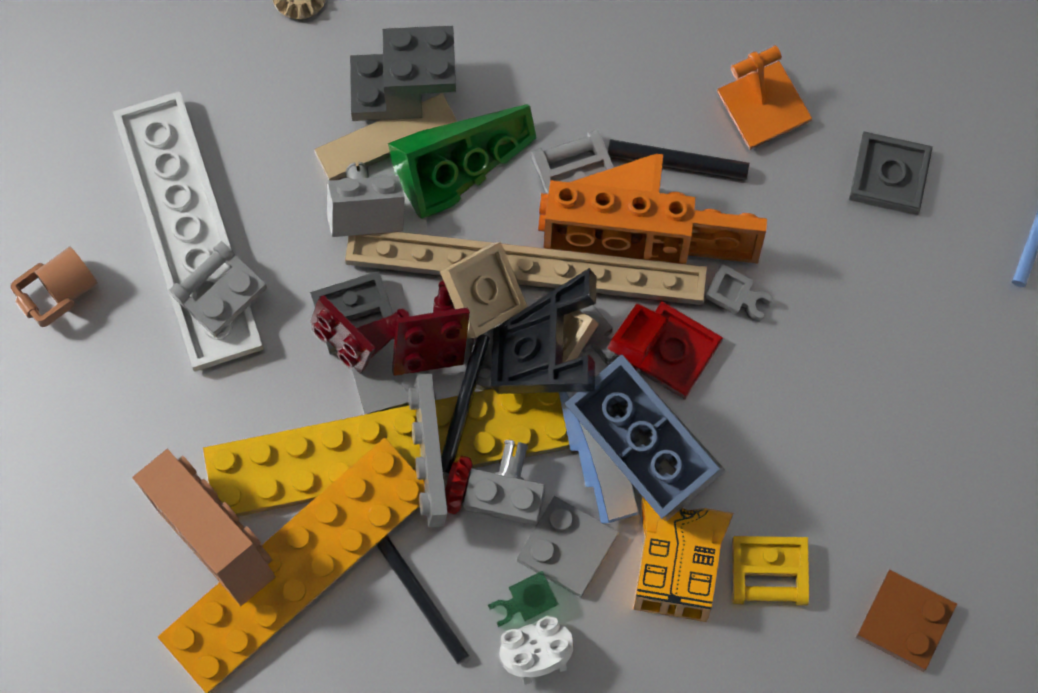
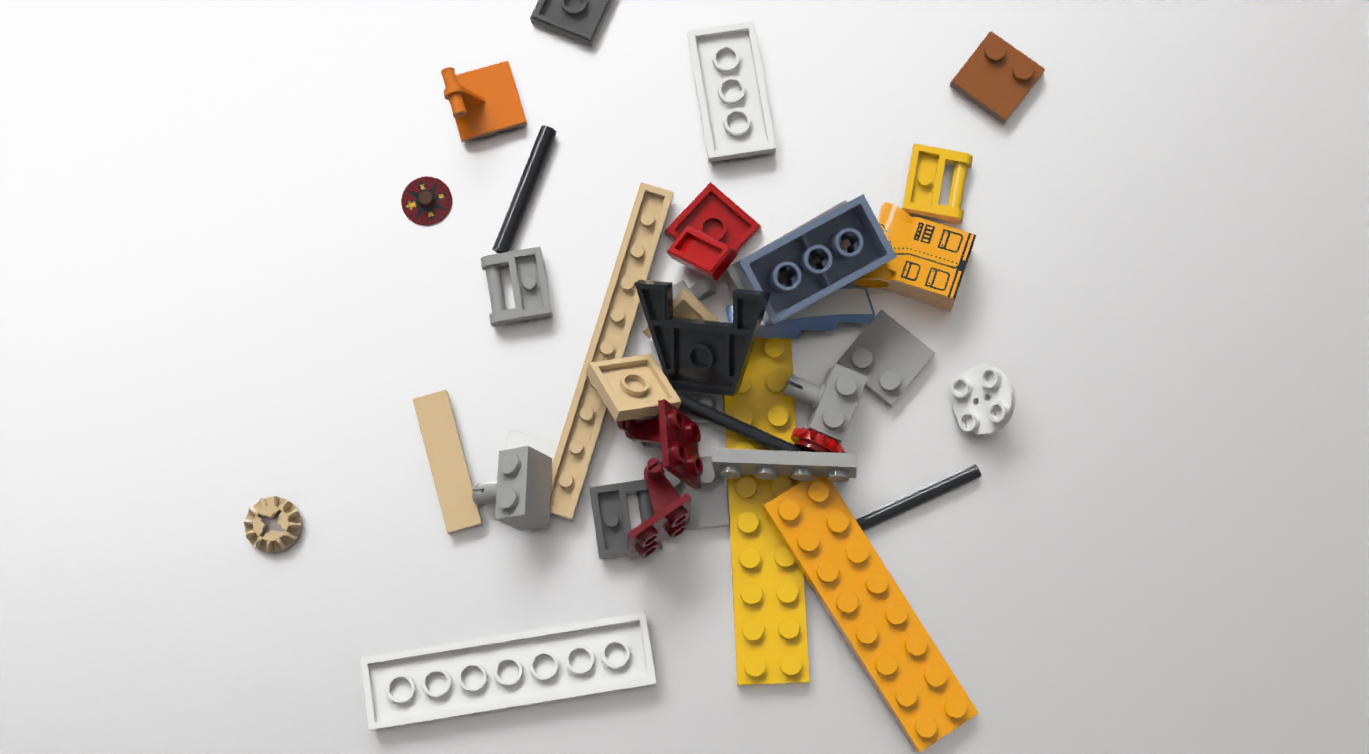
camera: 80 degrees left, 5 degrees up
nougat brick [132,448,276,606] -> none
light grey plate [168,241,267,337] -> none
dark grey bracket [350,26,456,121] -> none
green wedge [388,104,537,219] -> none
clear green plate [488,571,560,627] -> none
orange wedge [538,154,767,264] -> none
light grey plate [704,264,774,321] -> none
none -> piece [401,176,452,226]
none -> white plate [687,21,776,162]

